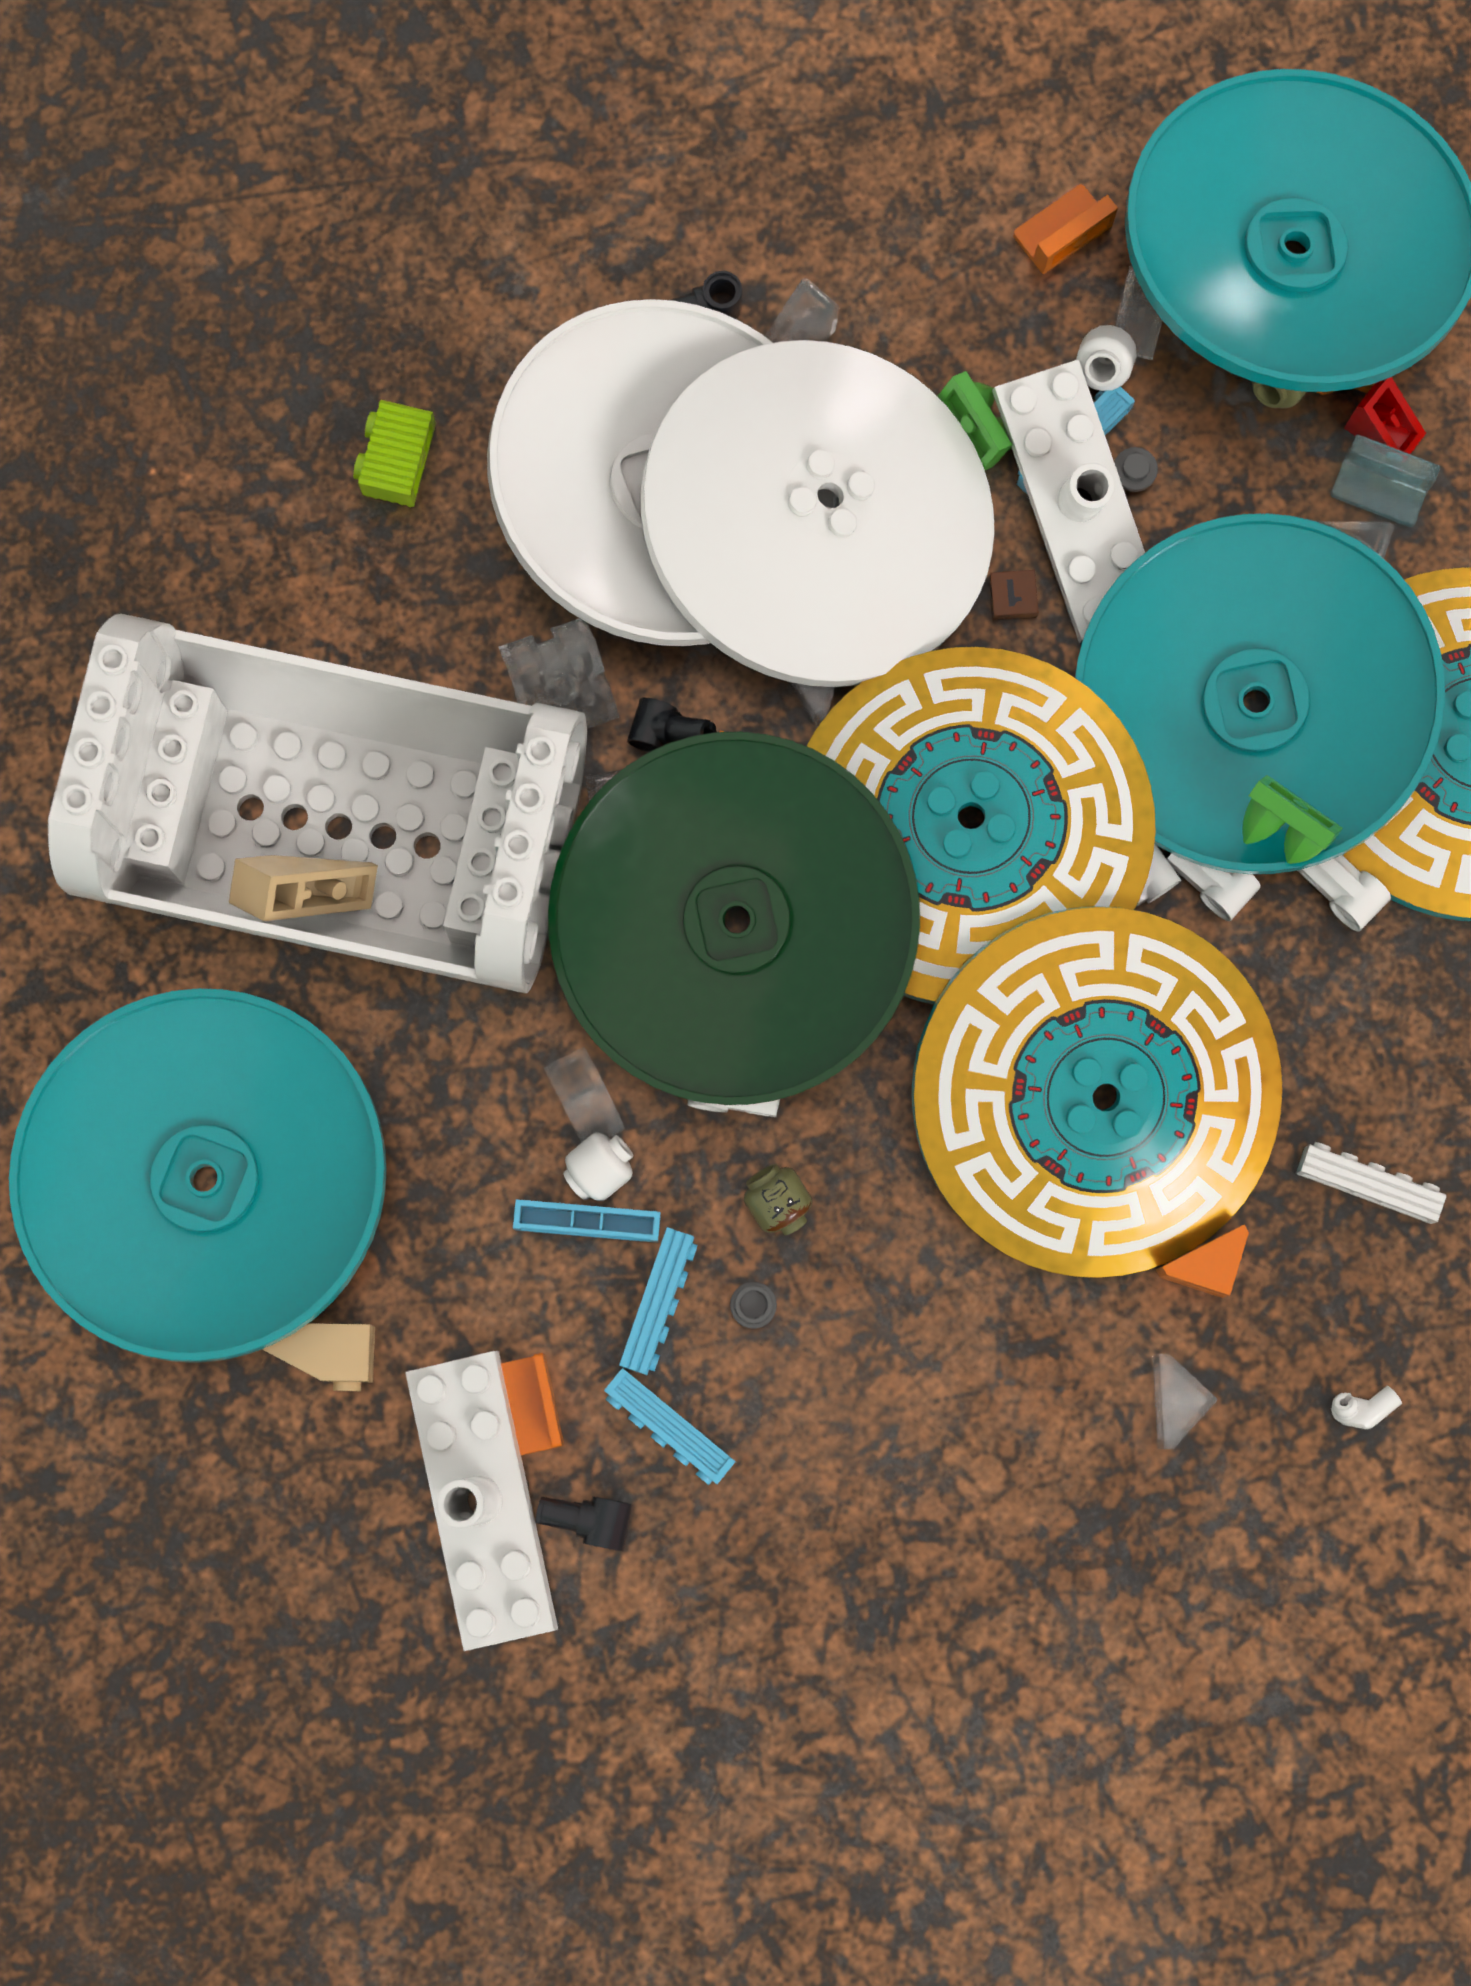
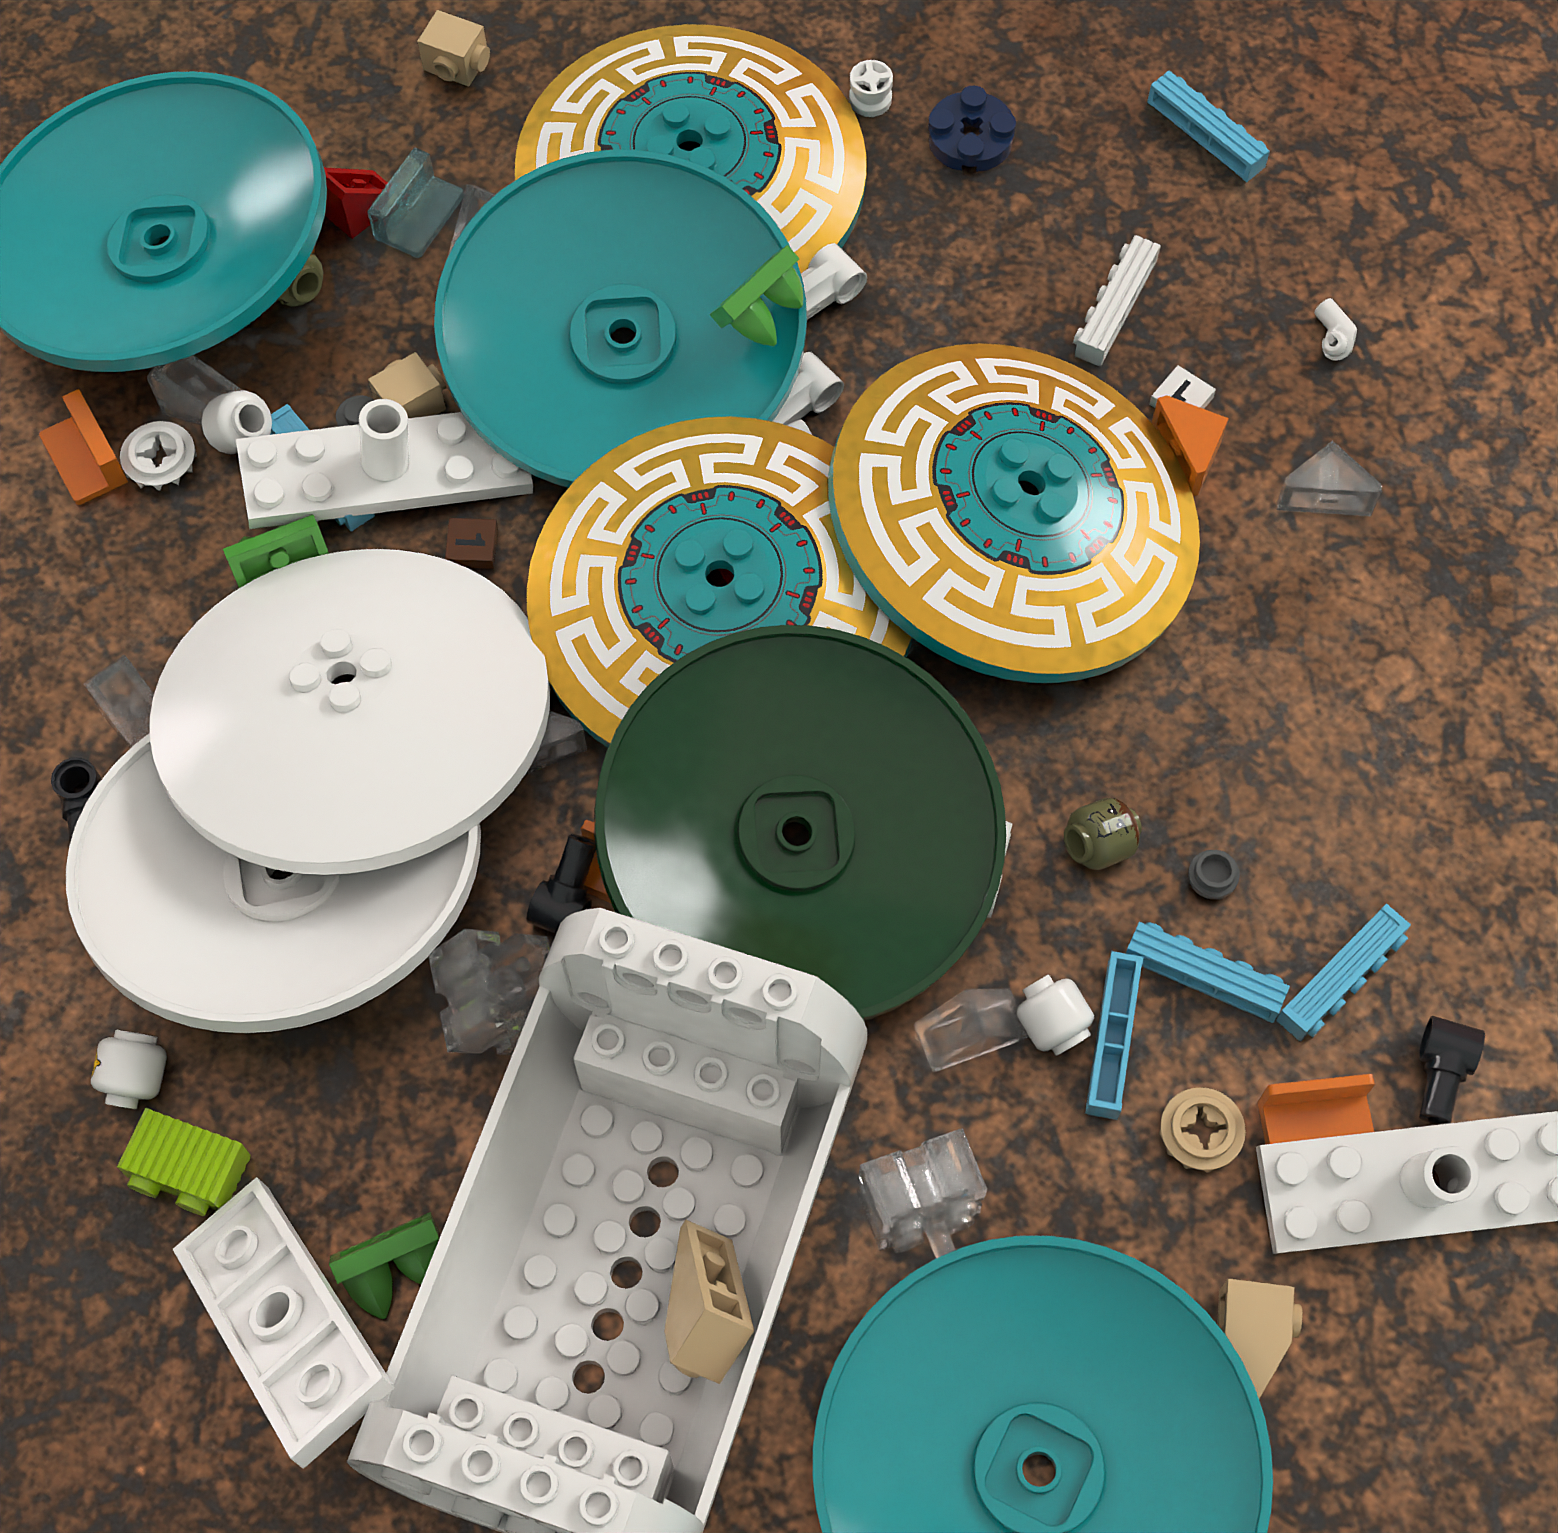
camera: 80 degrees left, 15 degrees down
none -> white head [91,1030,167,1109]
none -> white gear [120,421,197,491]
none -> white plate [173,1177,395,1469]
none -> bright green tile [329,1212,440,1319]
none -> tan brick [368,352,446,418]
none -> clear brick [857,1128,987,1258]
none -> white tile [1149,365,1216,409]
none -> tan gear [1159,1088,1246,1173]

